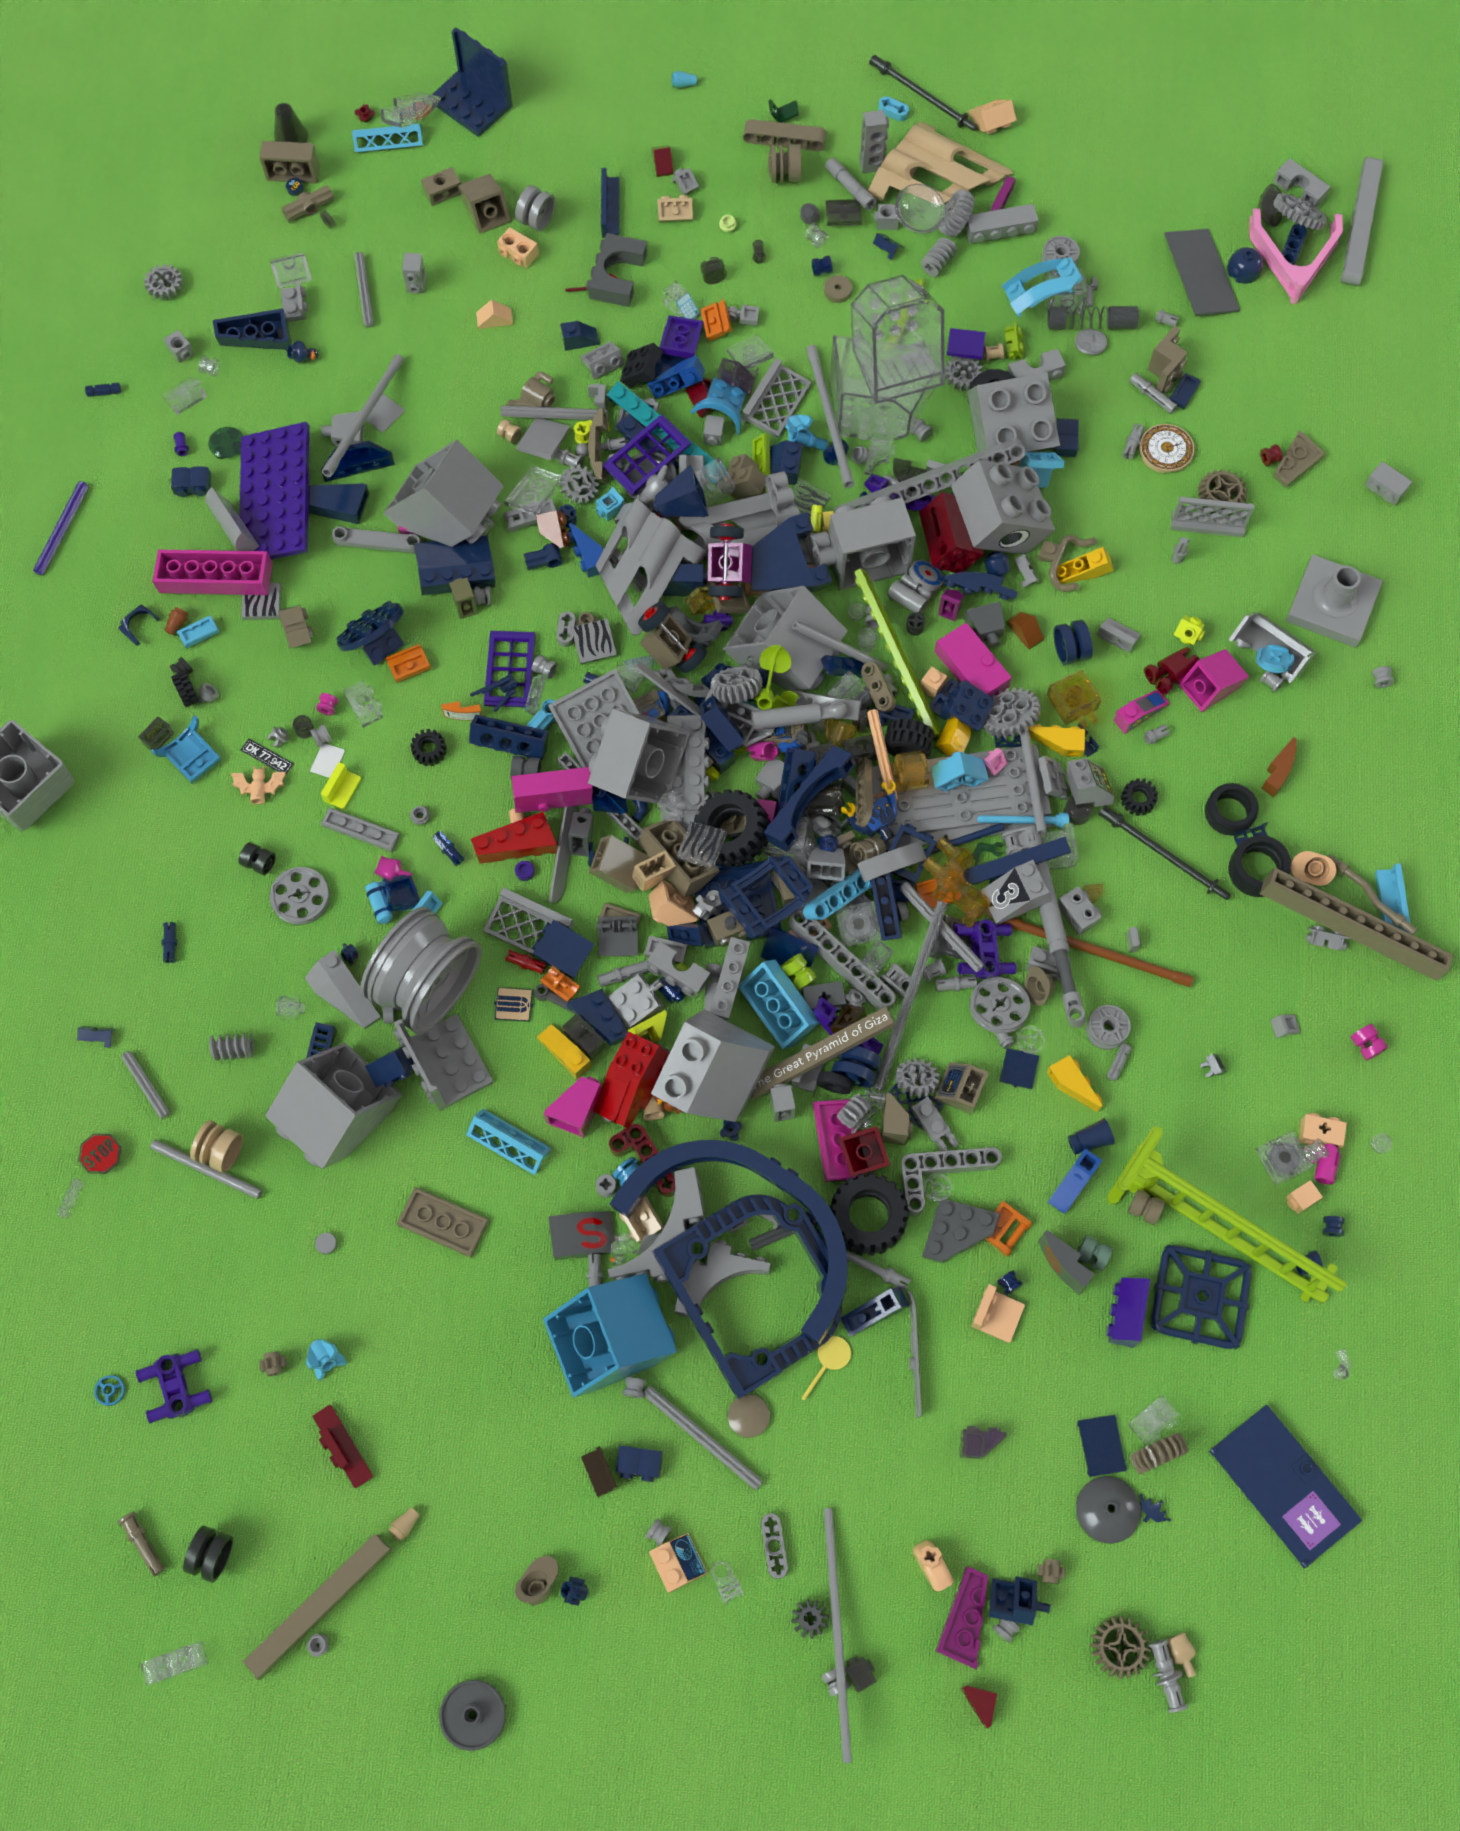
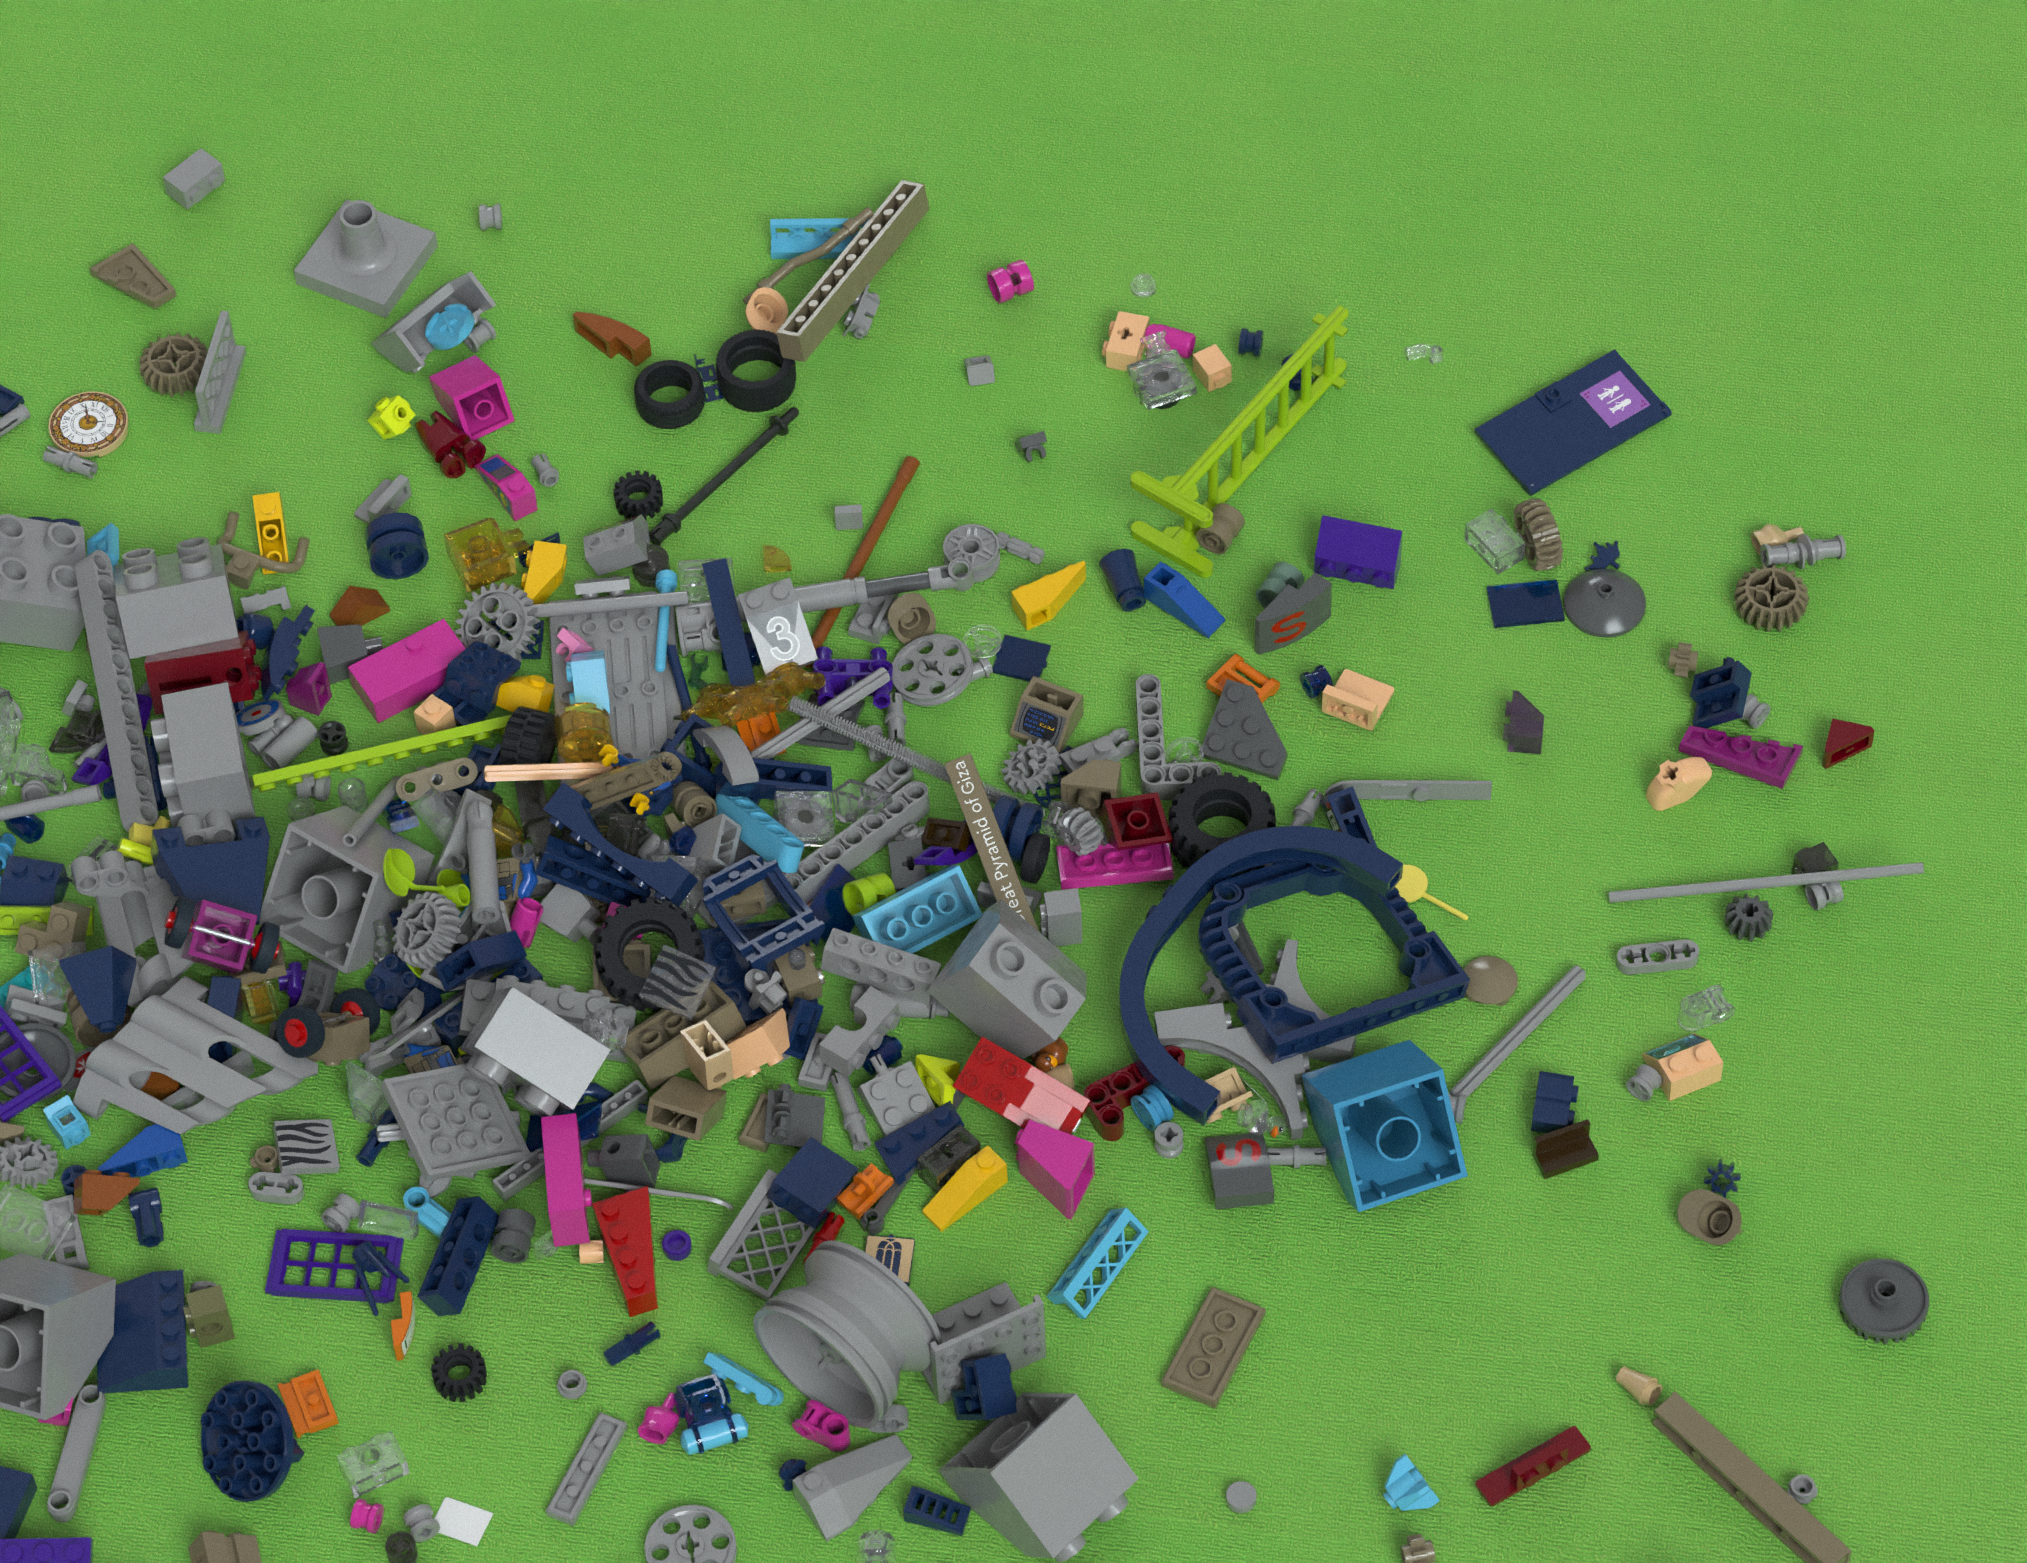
camera: 85 degrees left, 15 degrees down
neon yellow panel [321,762,361,810] -> none
light grey animal [636,465,668,513] -> none
dark blue plate [720,1120,742,1141] -> none
light grey brick [1058,886,1102,936] -> none
dark blue plate [1151,1244,1252,1350] -> none
light grey axle [1172,537,1190,564] -> none
dark red wheel [1260,444,1282,466] -> none

